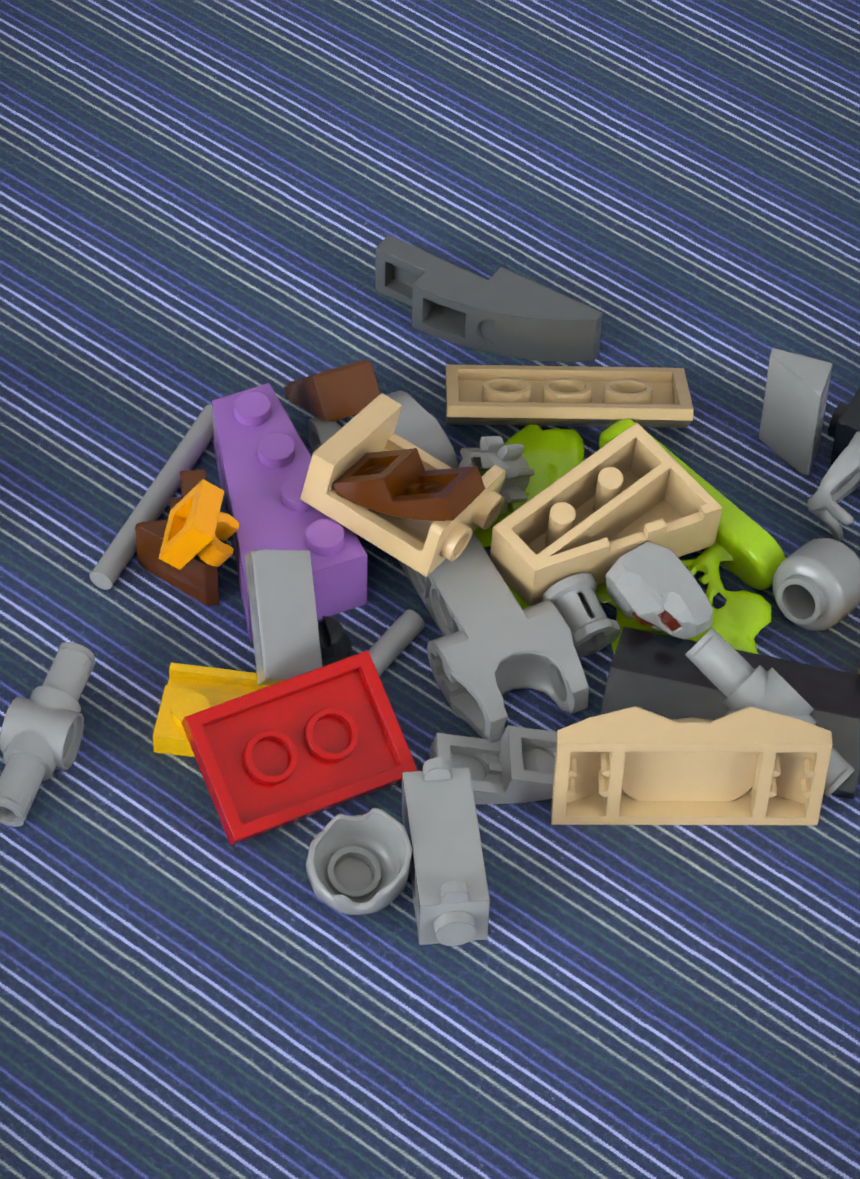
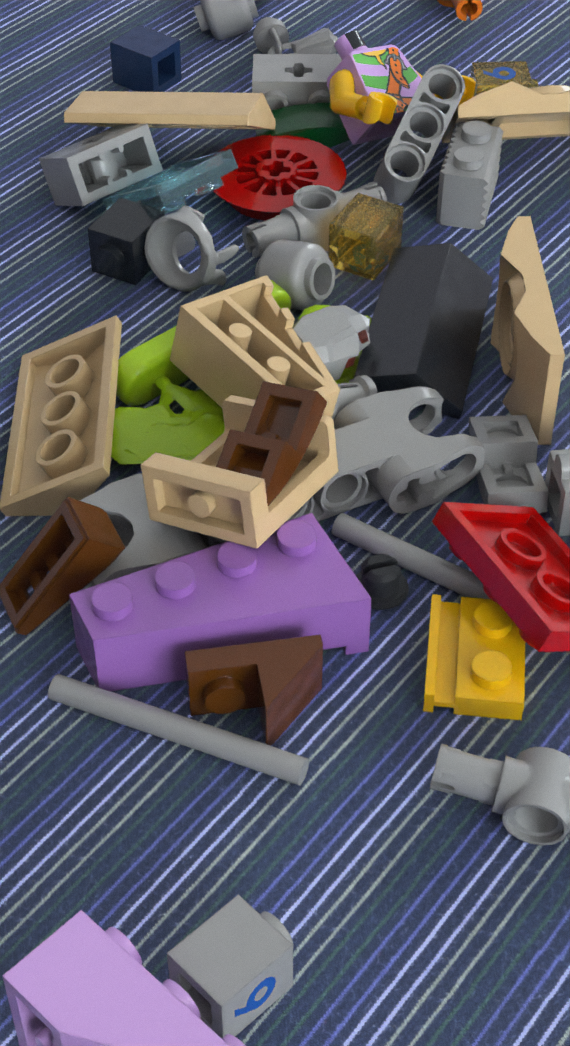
camera: 90 degrees left, 5 degrees down
light orange tile [158,479,239,570] -> none
light grey slope [244,549,322,686] -> none
light grey gear [458,436,535,514] -> none
light grey pin [685,628,855,797] -> none
light grey slope [758,348,833,476] -> none

